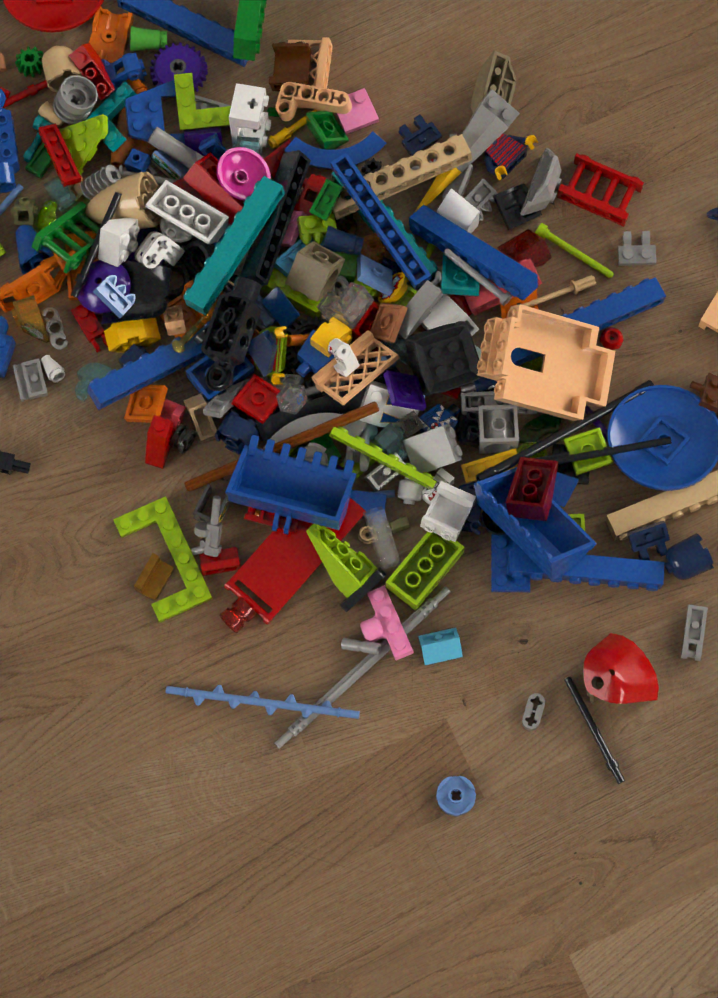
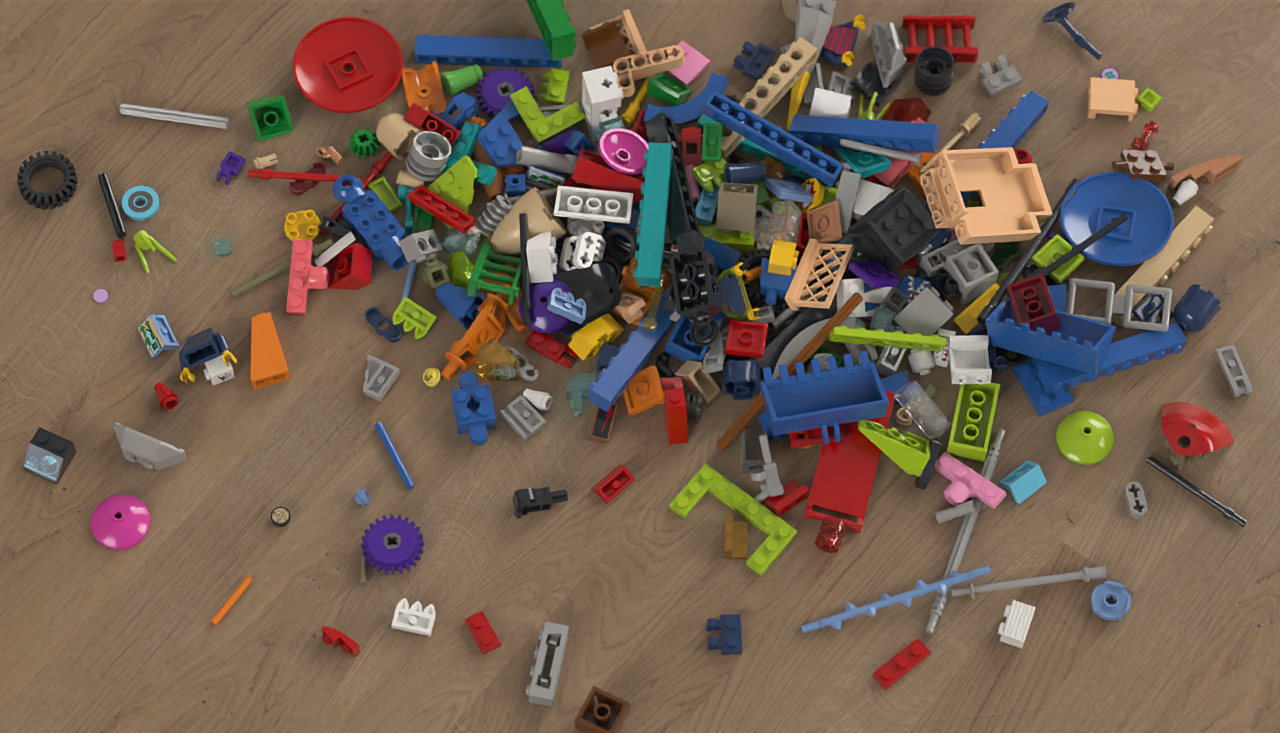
camera: 30 degrees left, 10 degrees down
clear brick [276,383,308,414] -> none
white leg [328,338,360,377] -> none
lime piece [534,223,614,278] -> none
none -> lime tile [368,176,403,213]
none -> light grey brick [398,229,443,263]
none -> lime plate [536,69,570,105]
none -> black slope [590,404,618,442]
none -> red slope [591,464,635,504]
none -> black arm [656,352,675,378]
none -> dark blue plate [706,615,742,655]
none -> lime plant [857,92,890,120]
none -> red plate [873,638,931,690]
none -> black wheel [914,46,954,96]
none -> light grey bar [950,566,1107,599]
none -> white brick [998,600,1035,648]
none -> lime dish [1056,411,1114,465]
none -> light grey bar [1066,278,1172,332]

